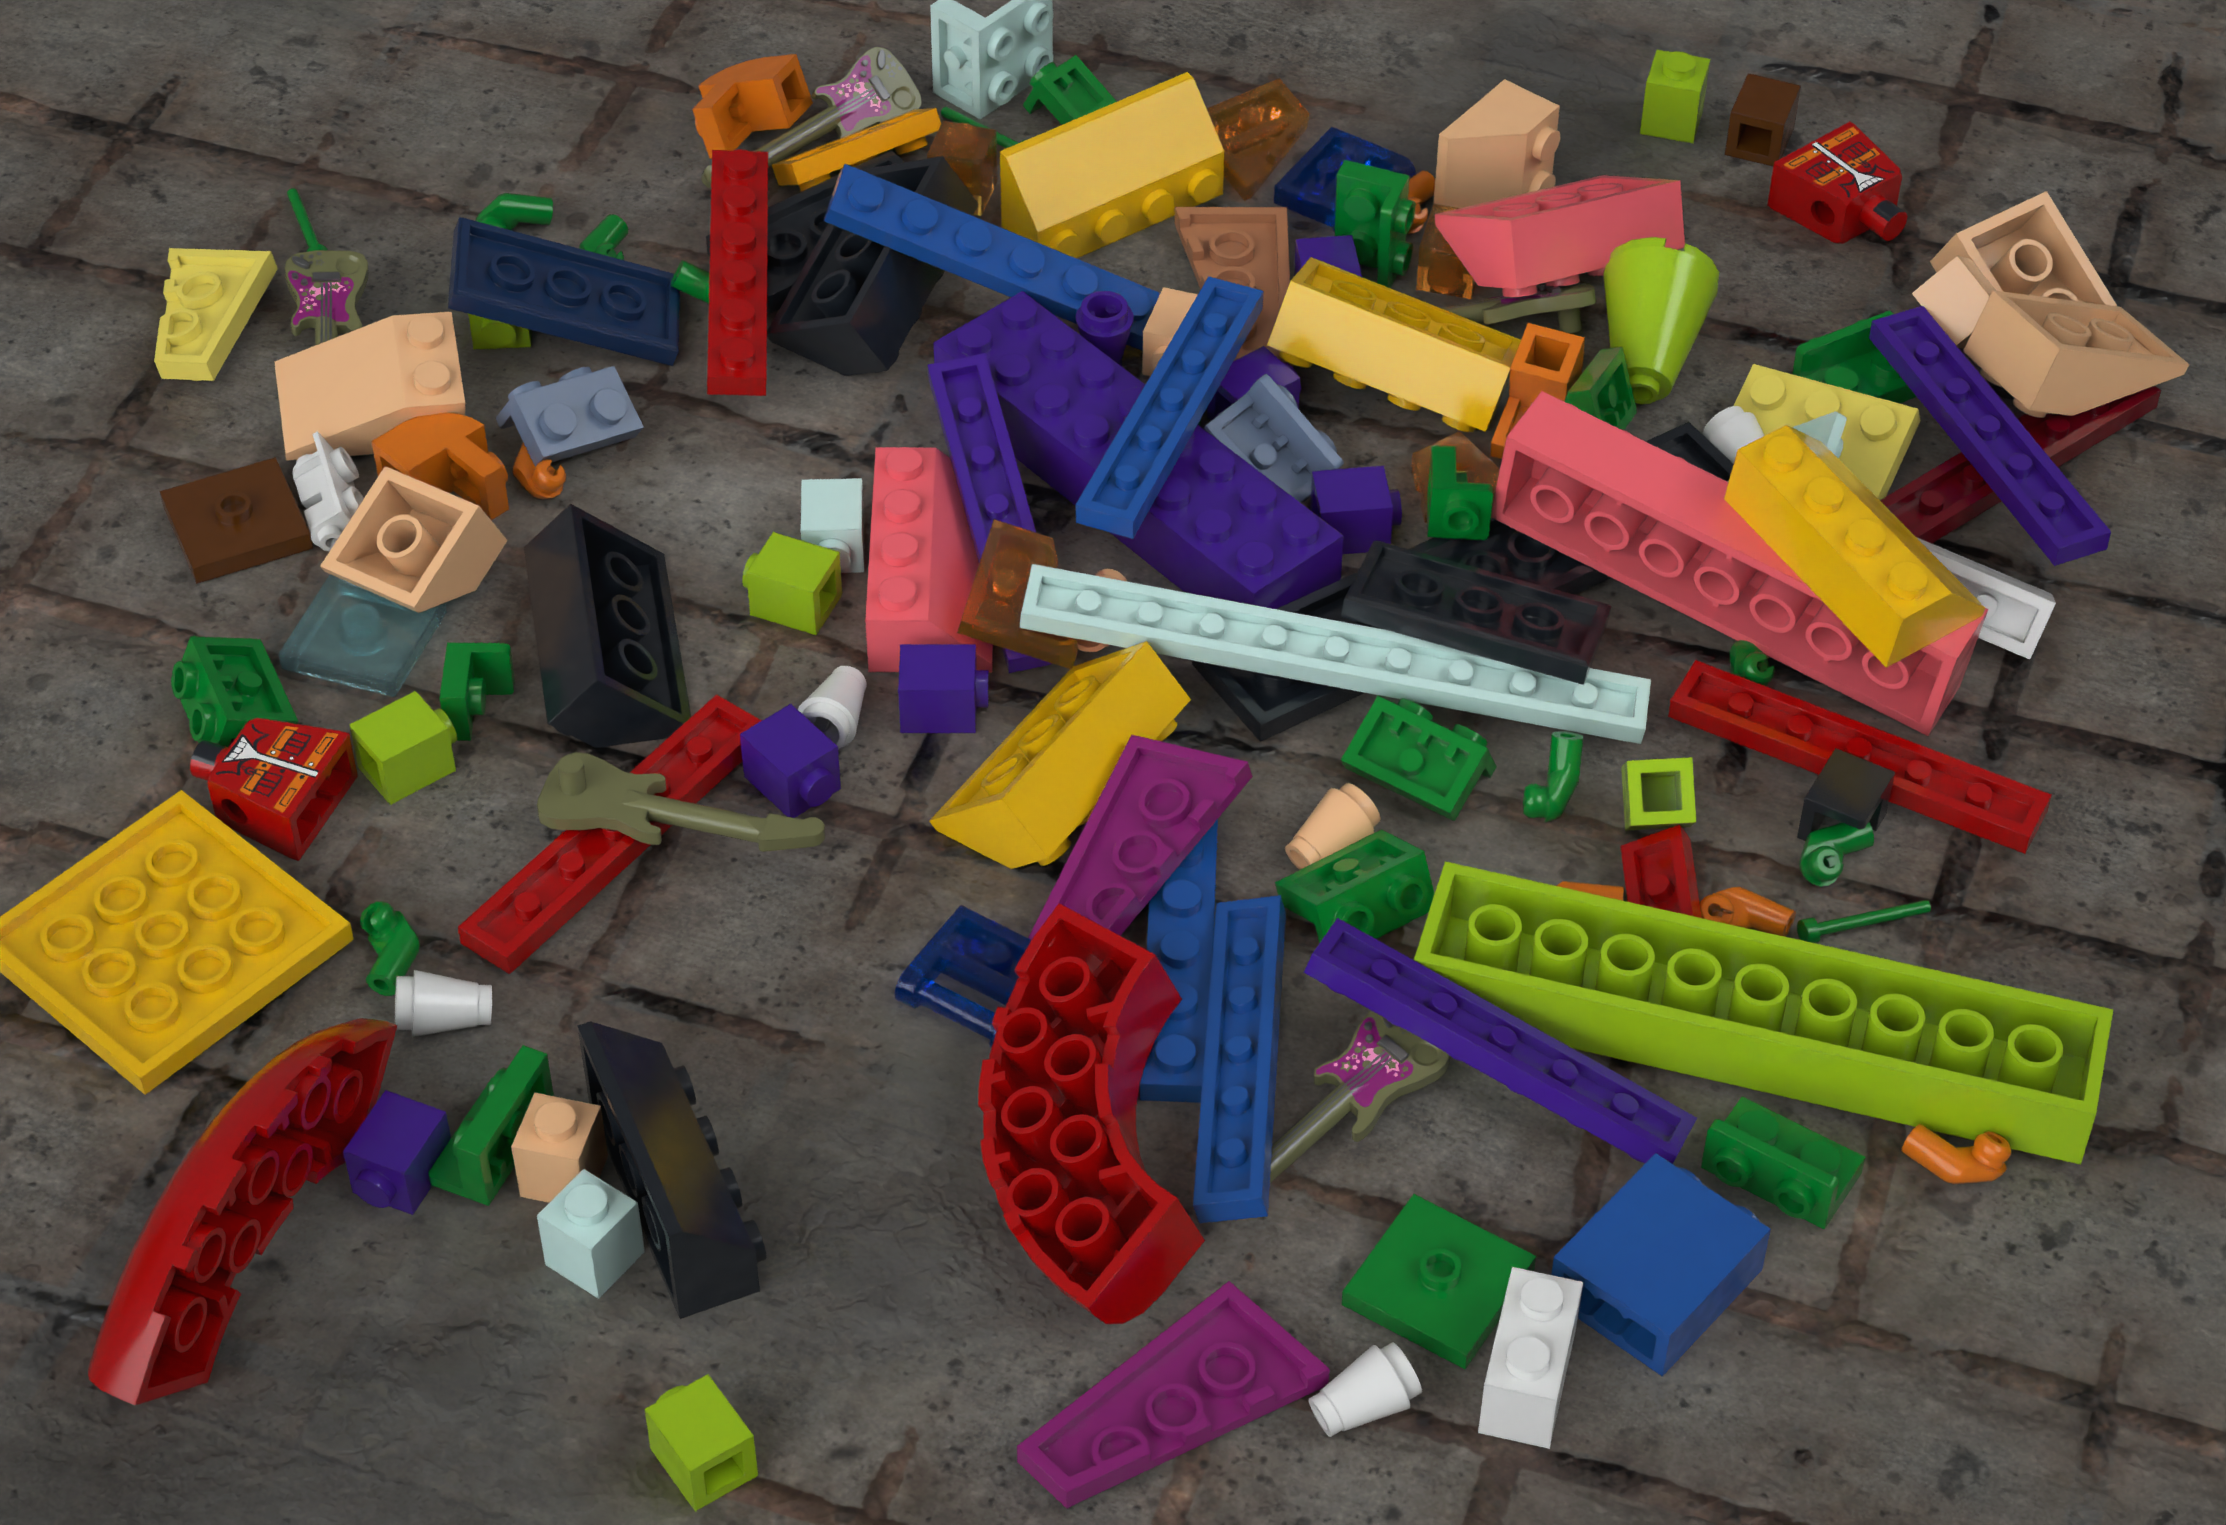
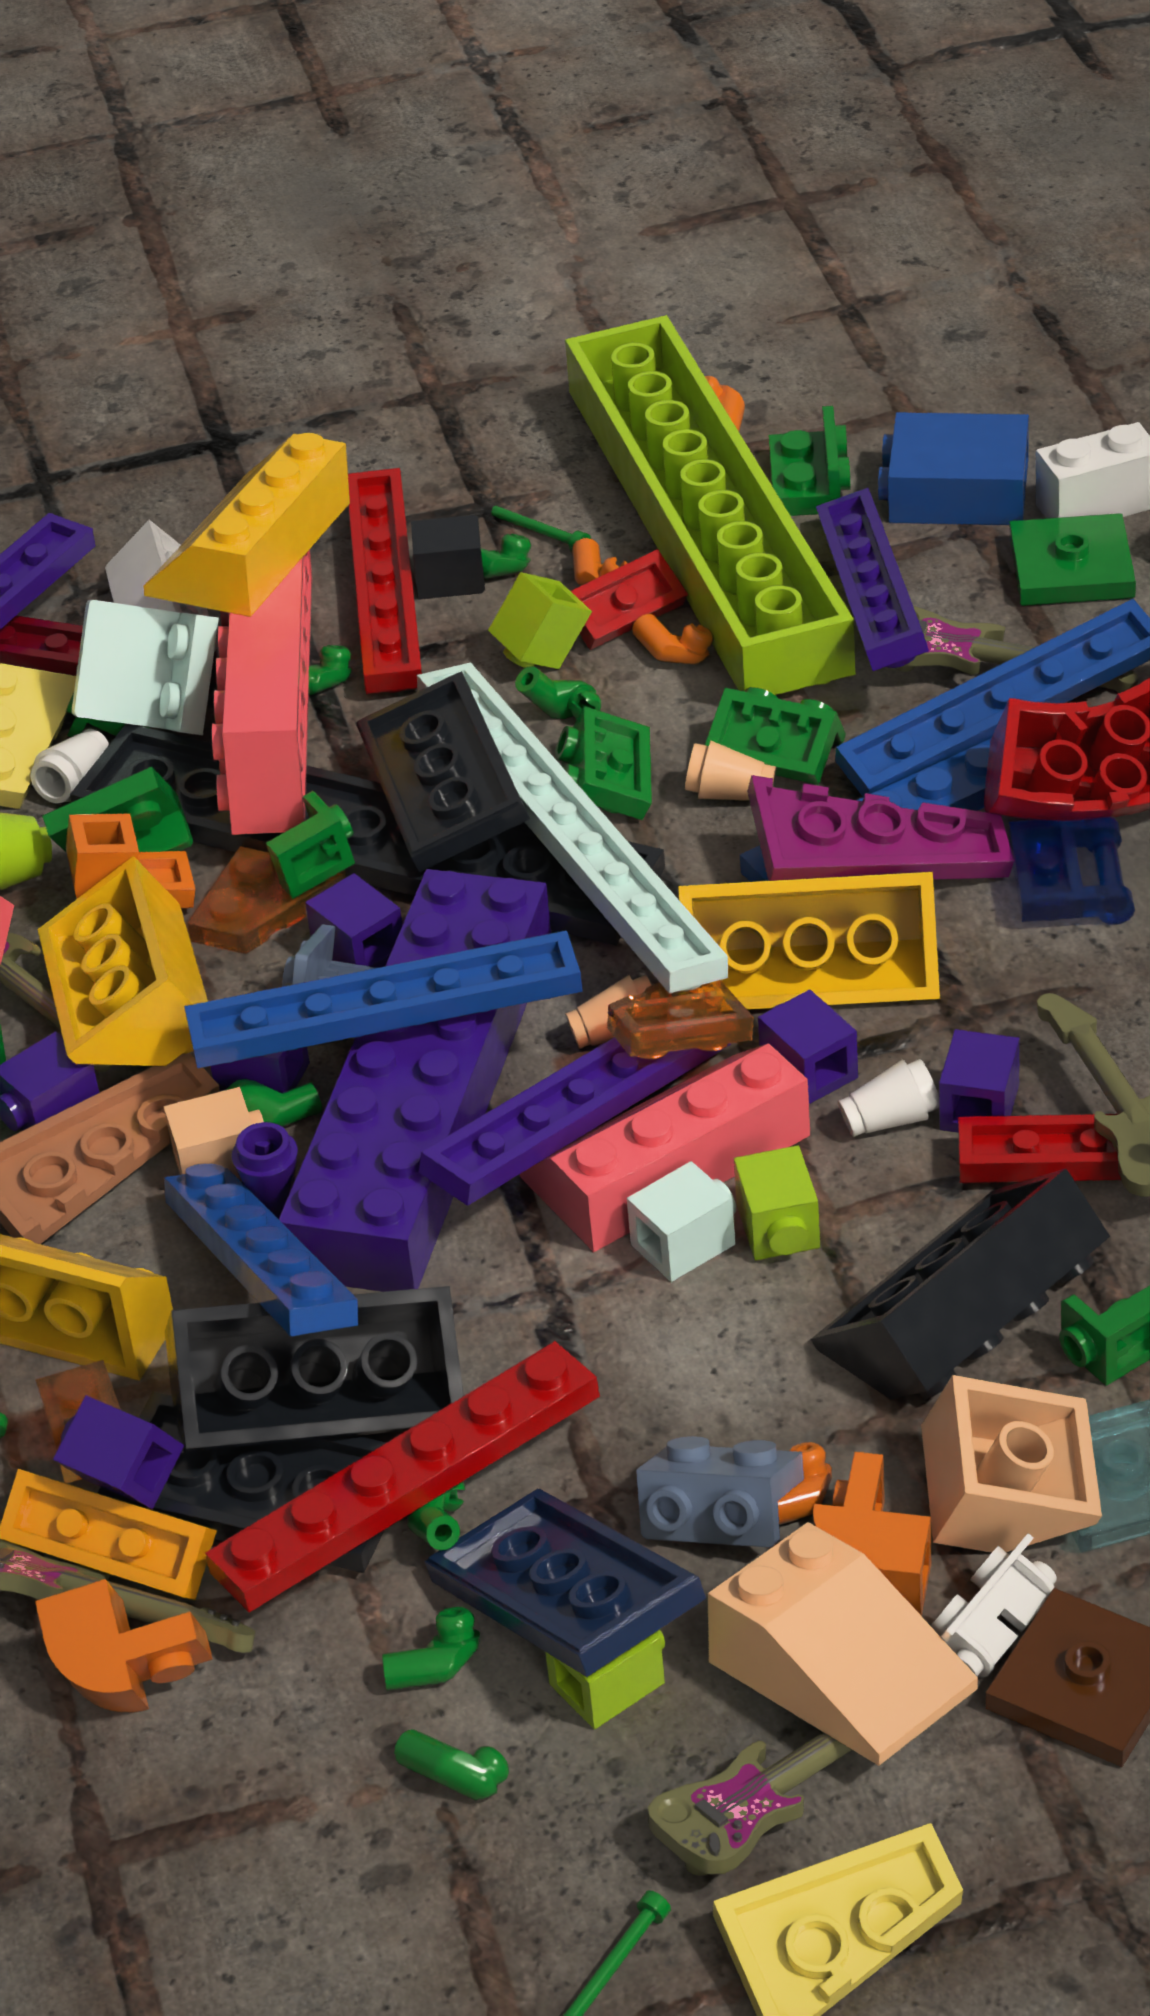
camera: 120 degrees left, 5 degrees down
none -> dark purple brick [53,1395,185,1510]

